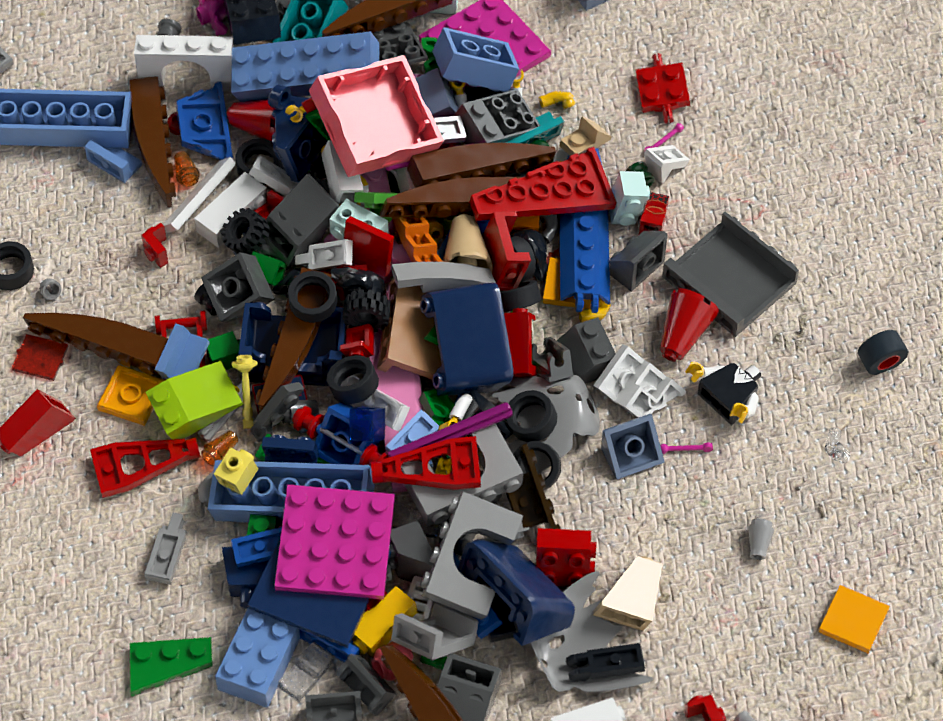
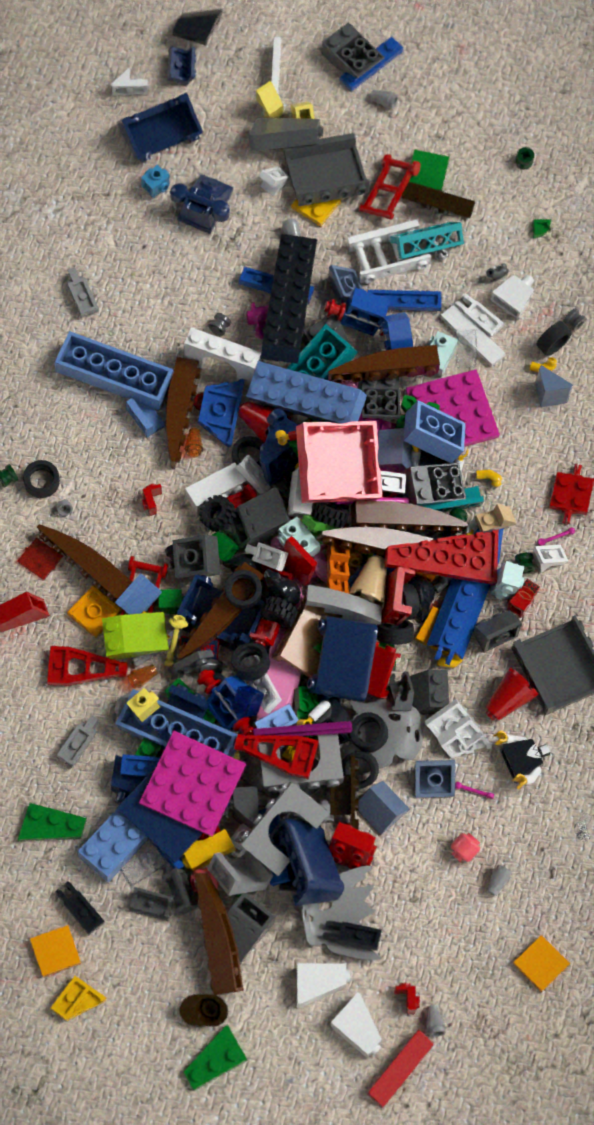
camera: 15 degrees right, 10 degrees up
white tile [163,157,236,233] -> none
slope [593,556,662,631] -> none
none -> black tyre [312,502,350,528]
none -> sand blue slope [358,781,410,835]
none -> coral head [451,832,480,862]

